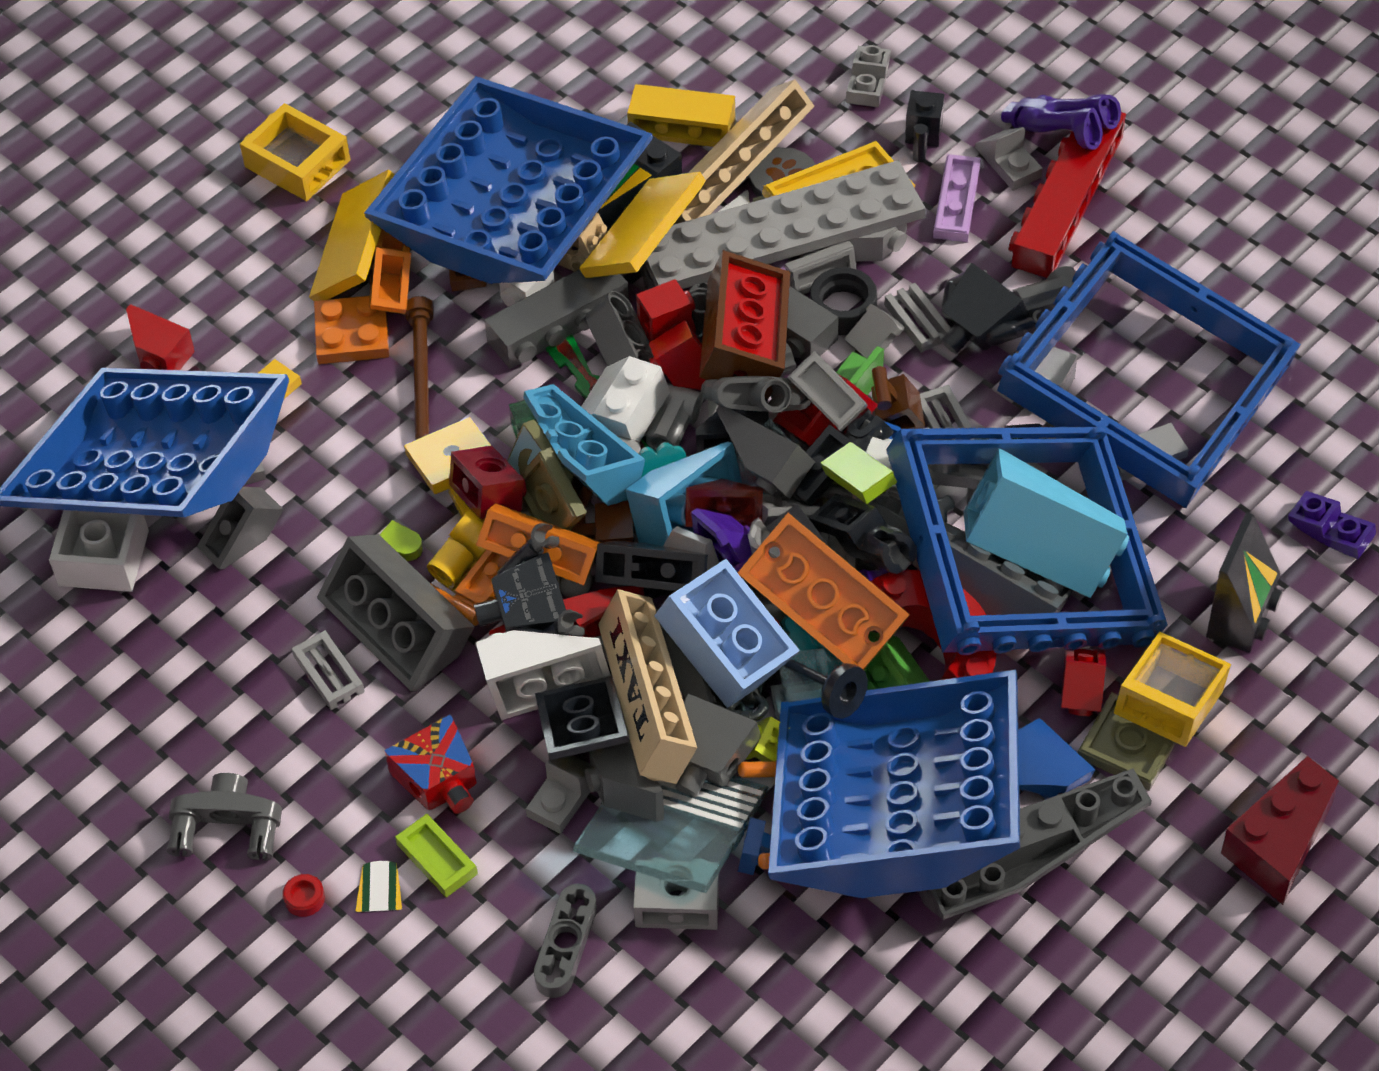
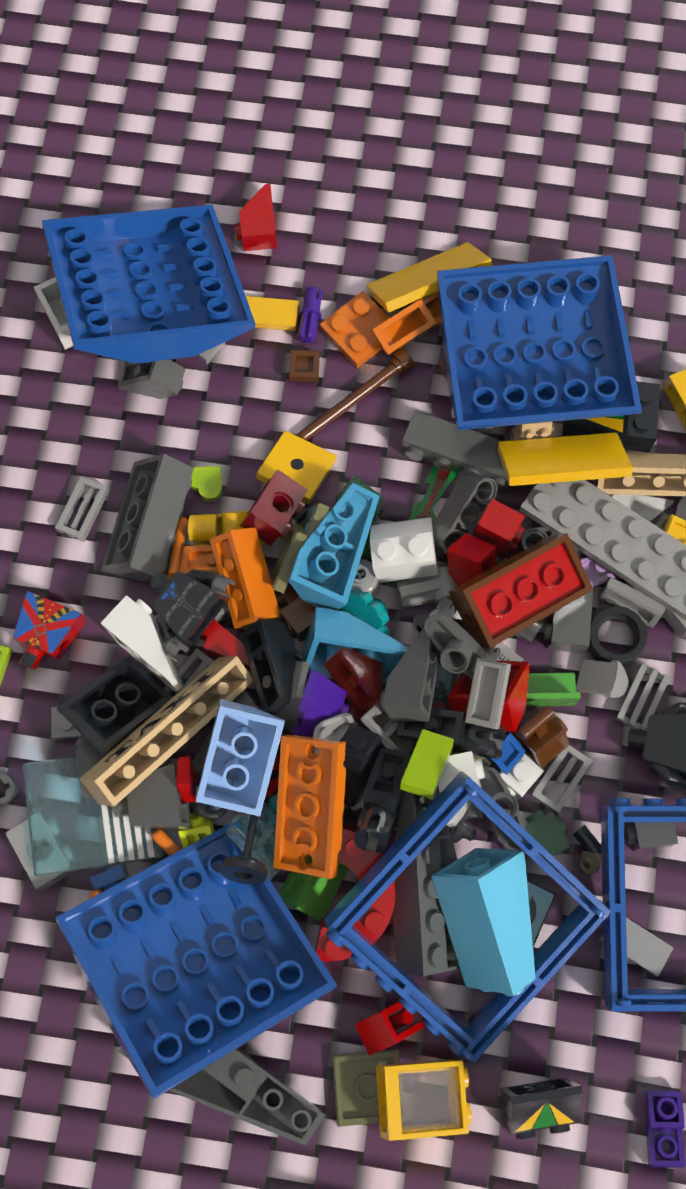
camera: 55 degrees right, 20 degrees up
yellow window [240,103,351,202] -> none
blue slope [1018,718,1095,800] -> none
none -> red tile [176,756,197,803]
none -> reddish brown plate [289,350,320,383]
none -> dark purple axle [298,287,323,343]

